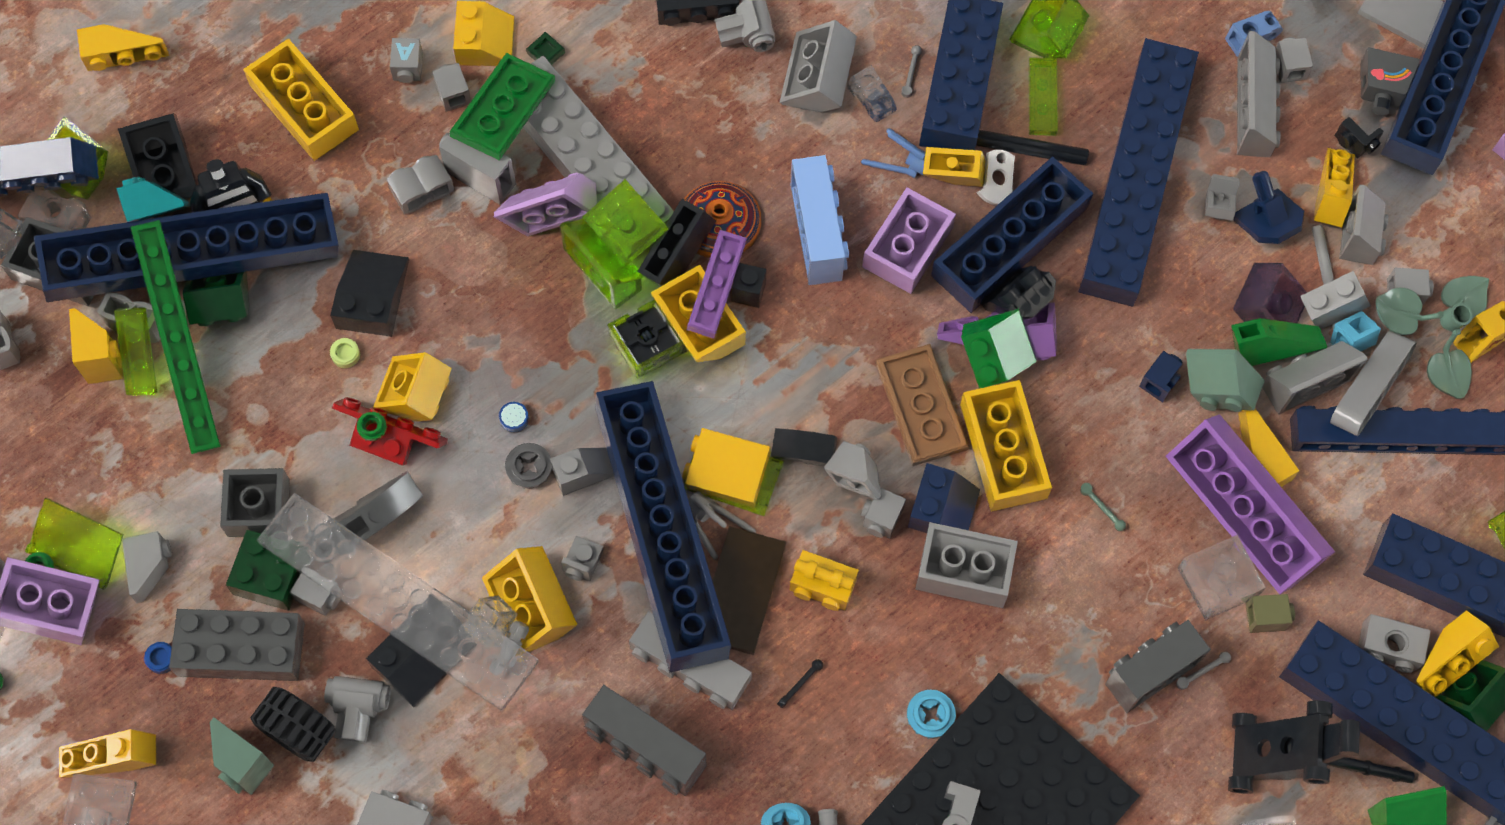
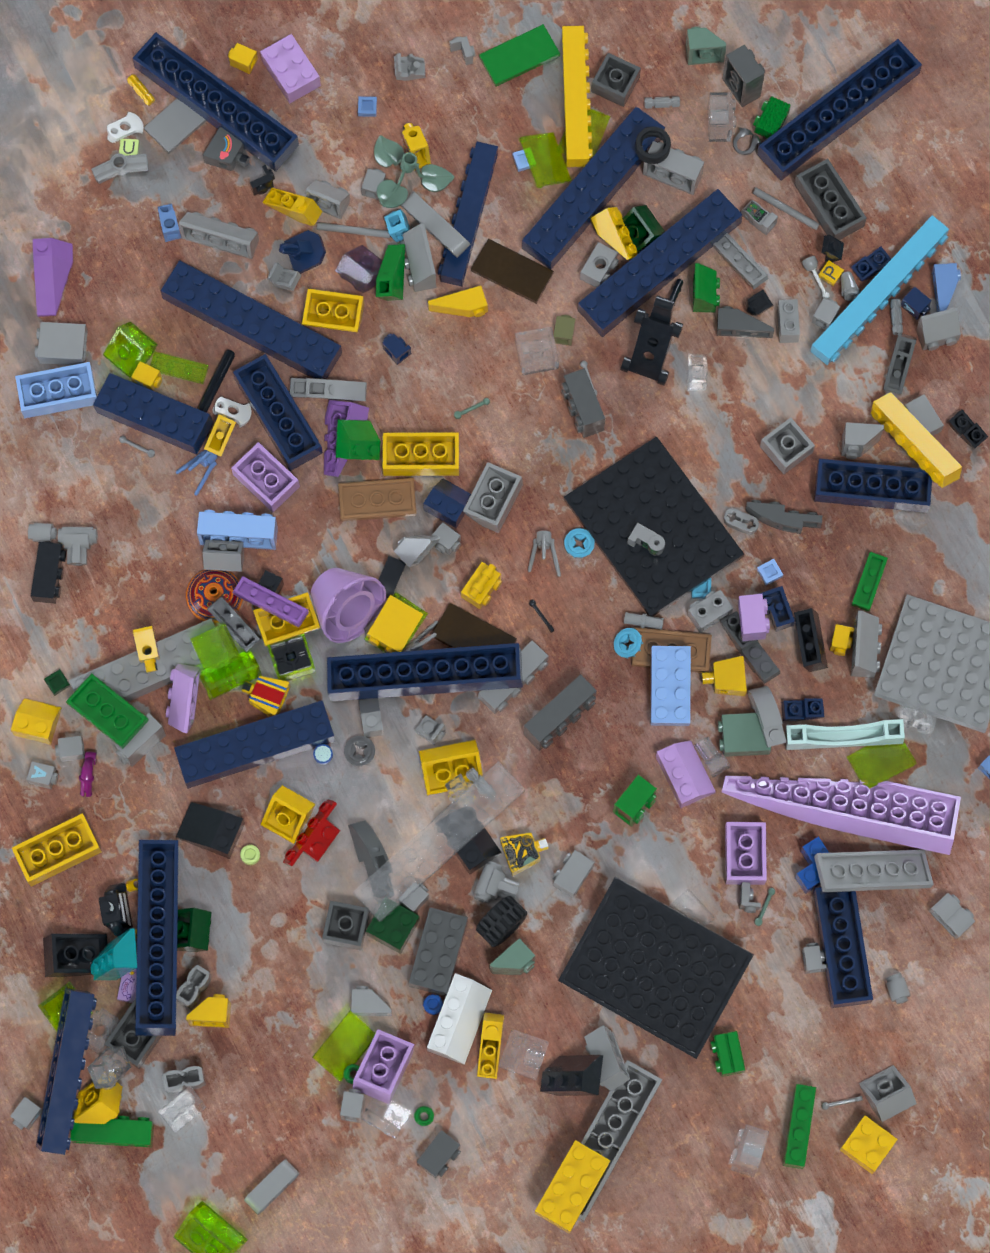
camera: 75 degrees left, 5 degrees up
clear neon green tile [114,308,158,395] -> none
green tile [131,220,221,454] -> none
green plate [357,412,387,441] -> none
light grey brick [387,155,454,214] -> none
light grey slope [780,20,857,112] -> none
clear leg [848,65,897,122] -> none
black slope [981,266,1056,317] -> none
medium lavender brick [1166,414,1335,594] -> none
sand green slope [1186,349,1265,412] -> none
light grey brick [1276,37,1313,83] -> none
light grey brick [1300,271,1371,329] -> none
none -> magenta piece [79,751,97,797]
none -> yellow brick [131,361,162,391]
none -> yellow torso [133,626,160,673]
none -> dark blue brick [174,700,335,789]
none -> light grey brick [203,540,244,572]
none -> torso [242,676,291,717]
none -> light grey slope [290,378,367,401]
none -> yellow slope [302,289,364,333]
none -> lavender cone [311,568,386,643]
none -> white slope [427,973,492,1065]
none -> dark brown tile [471,238,554,304]
none -> torso [500,833,549,876]
none -> light grey plant [528,531,561,577]

